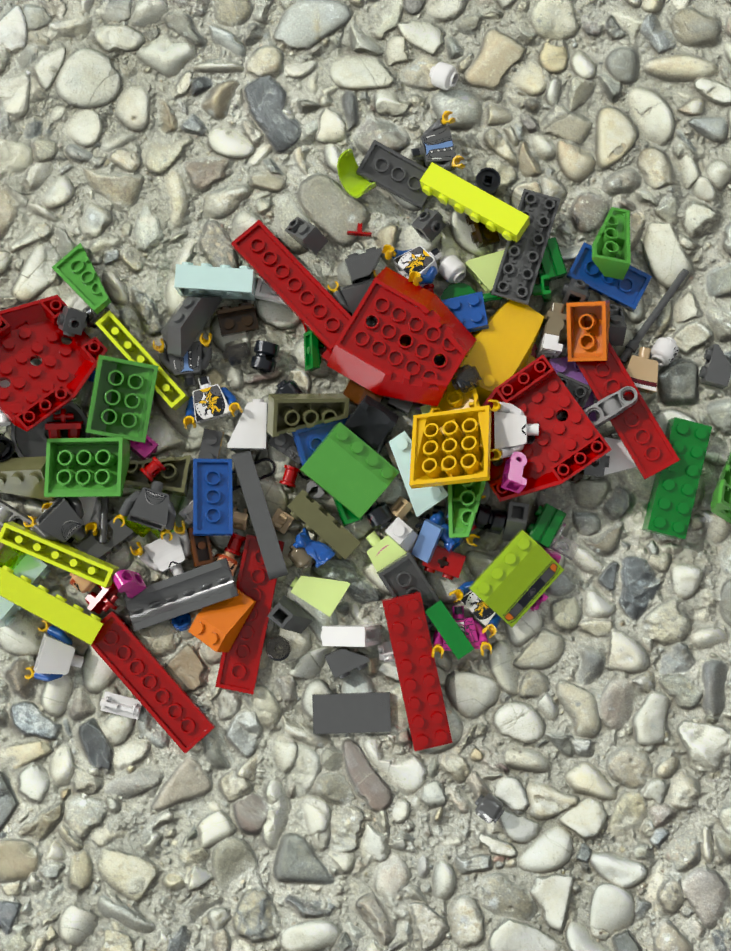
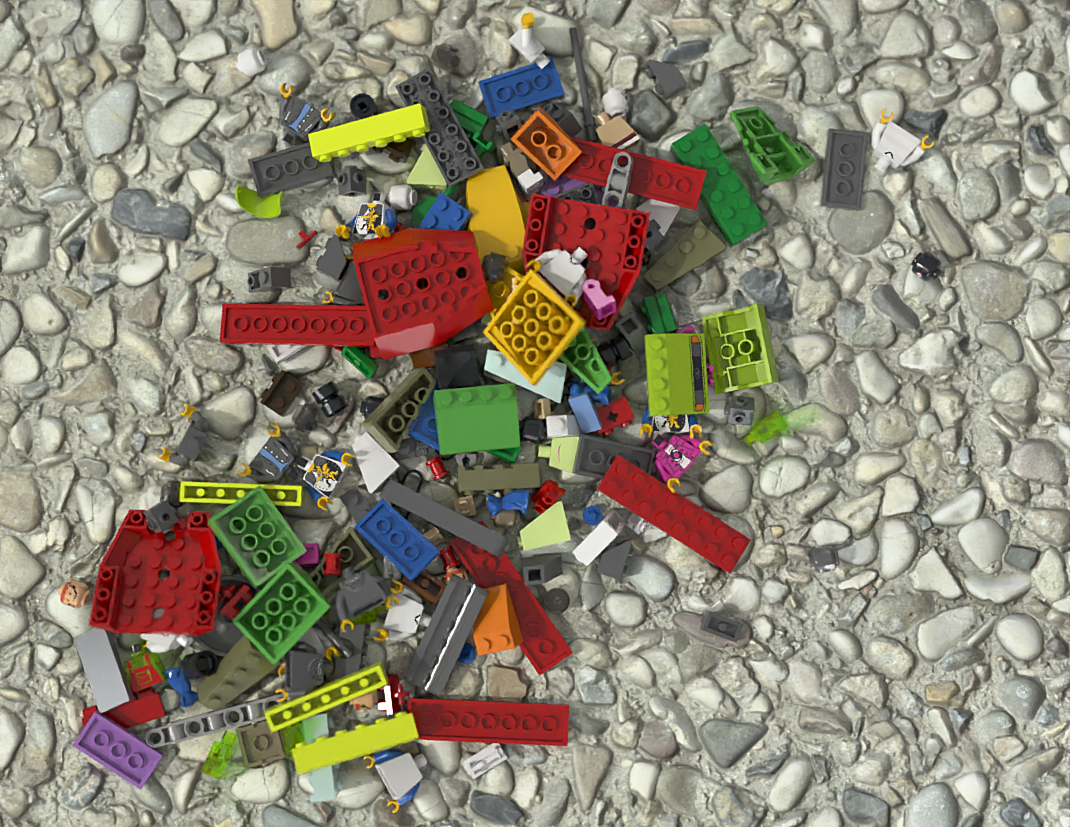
camera: 45 degrees left, 0 degrees up
bright green wing [52,243,111,314] -> none
dark pink leg [112,569,147,599] -> none
dark grey wedge [161,295,223,358] -> none
light aqua brick [174,262,257,301] -> none
dark grey tile [312,692,391,734] -> none
green tile [425,600,474,660] -> none
bright green wedge [592,207,631,280] -> none
none -> dark grey torso [157,404,210,467]
none -> clear smoke head [431,43,461,72]
none -> white torso [508,12,550,69]
none -> red hips [530,479,566,514]
none -> blue tile [583,506,603,526]
none -> olive wedge [642,220,727,293]
none -> dark grey hinge [700,610,743,643]
none -> lime piece [701,304,779,394]
none -> dark grey brick [724,395,755,426]
none -> clear neon green torso [743,409,789,446]

